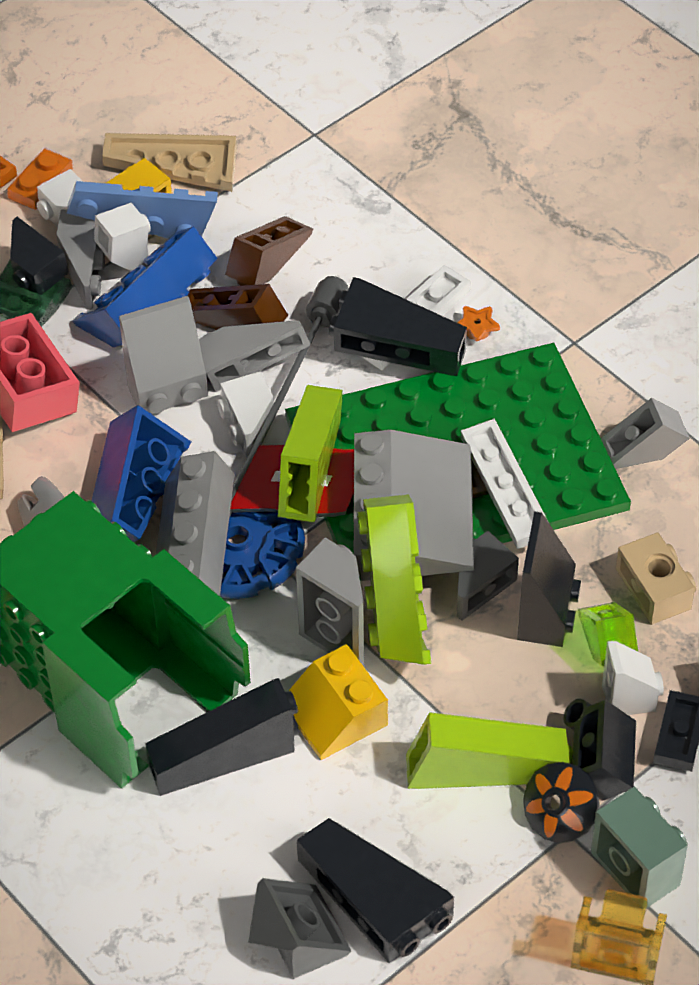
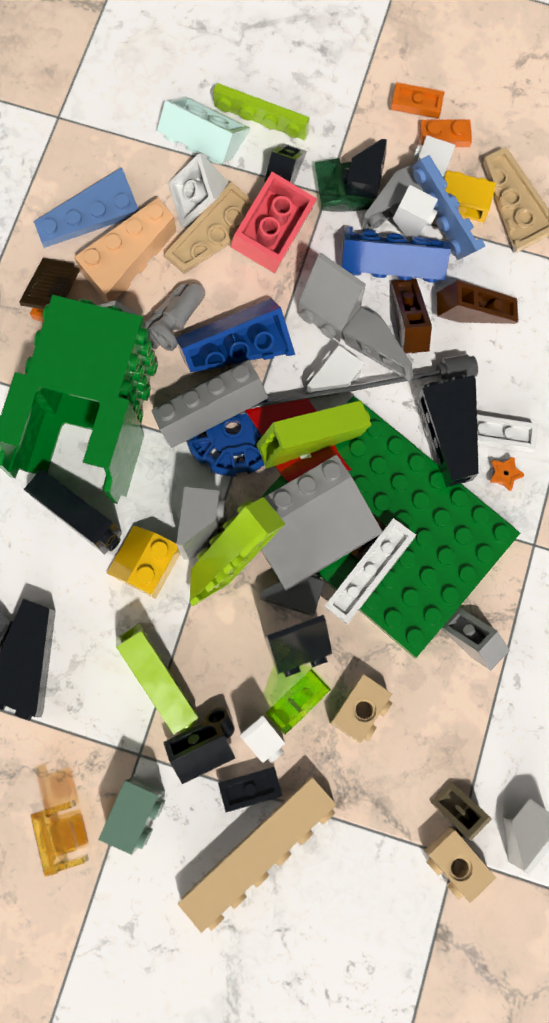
camera: 55 degrees right, 25 degrees up
black dish [523,762,600,843] -> none

